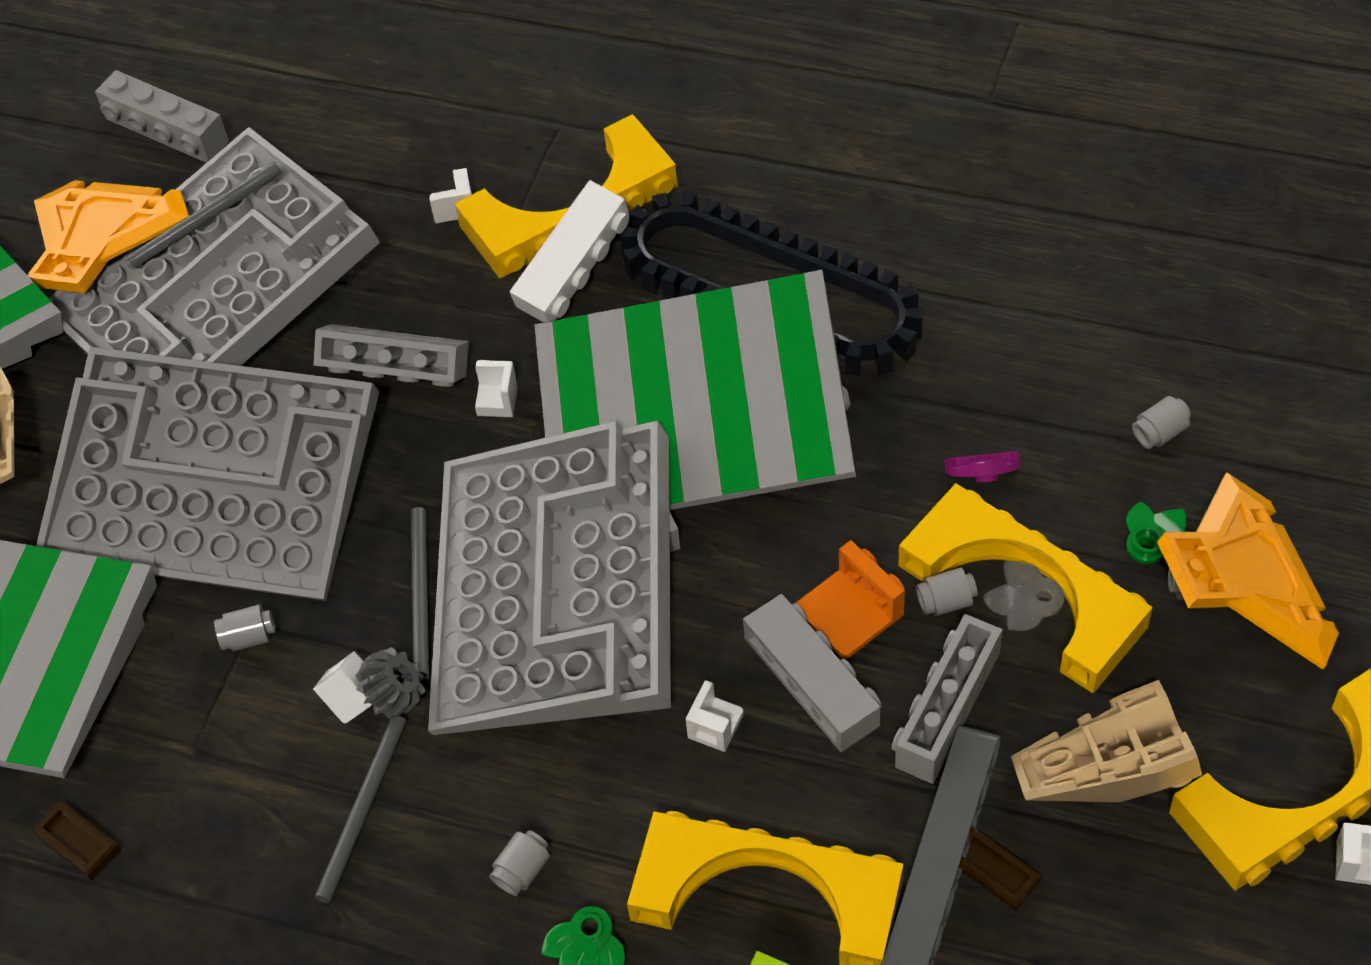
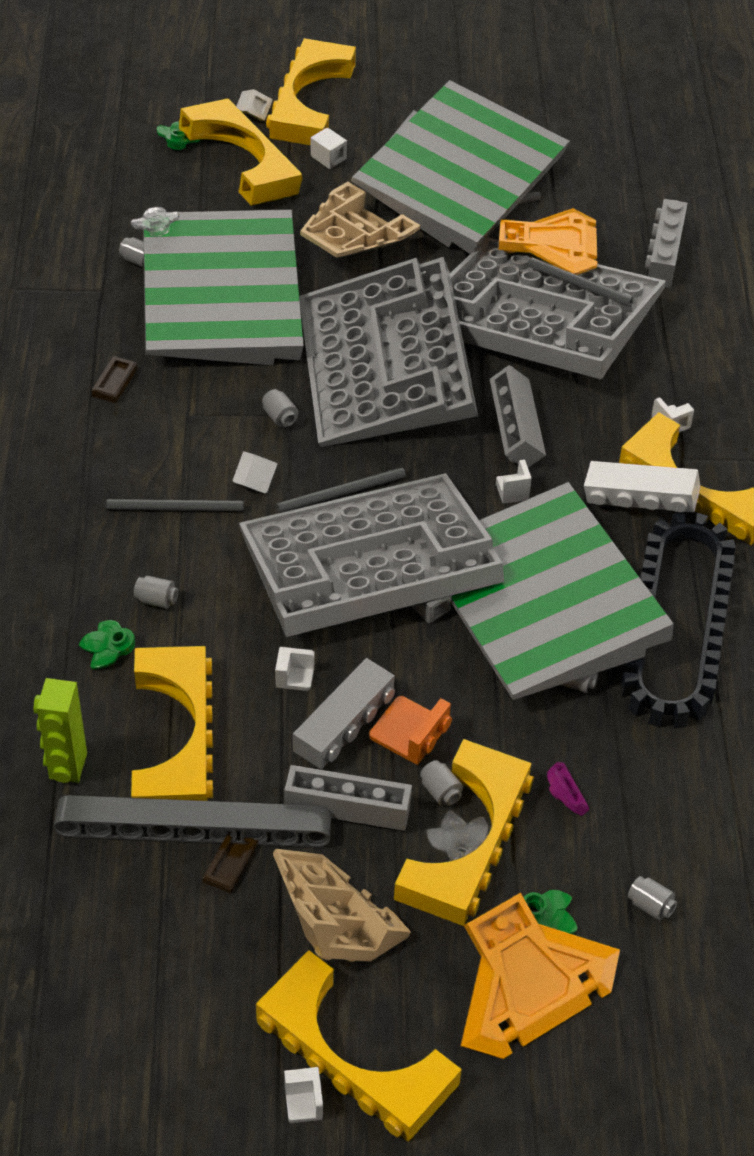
camera: 65 degrees right, 5 degrees down
dark grey gear [355,647,425,719] -> none

